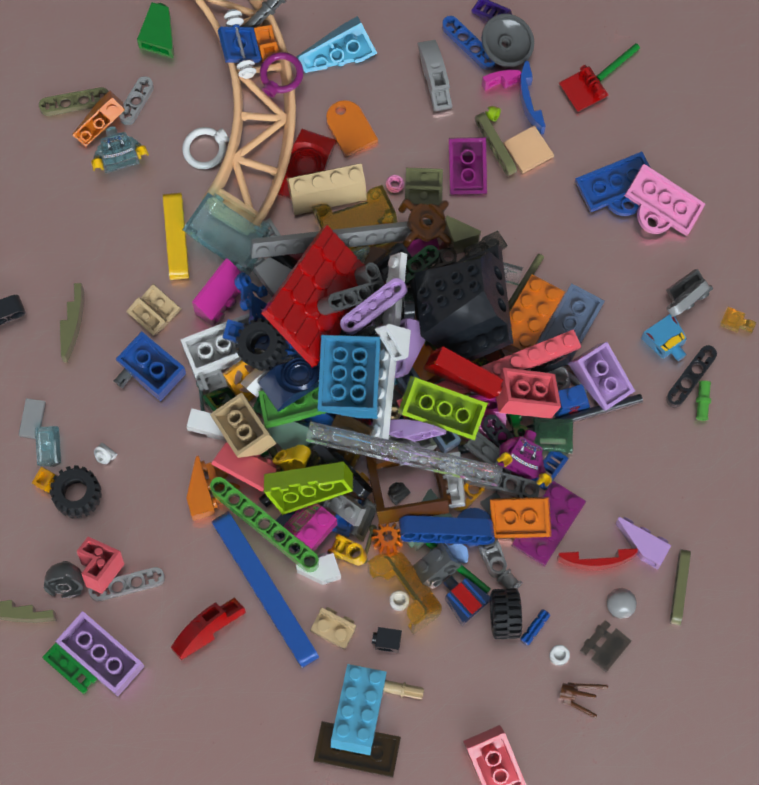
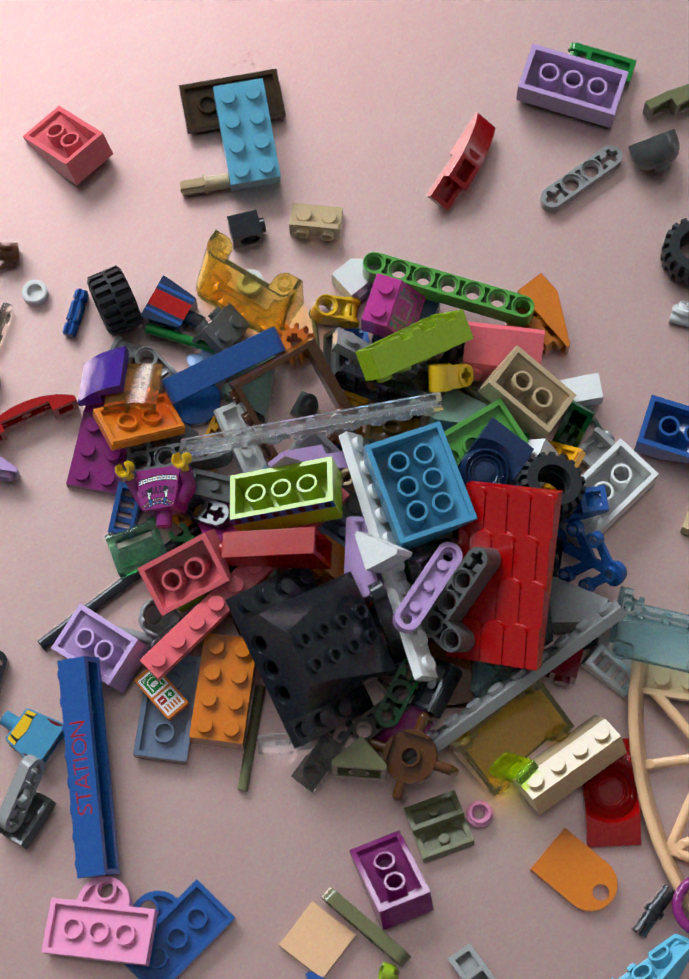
camera: 160 degrees right, 0 degrees up
coral brick [77,537,124,594] -> none
dark pink slope [192,258,241,327] -> none
blue beam [211,511,319,668] -> none
blue torso [554,384,590,418] -> none
none -> blue brick [57,656,120,878]
none -> dark purple slope [78,346,129,407]
none -> clear orange slope [103,363,163,414]
none -> tile [133,669,189,721]
none -> clear neon green tile [488,751,539,786]
none -> black pin [631,884,675,939]

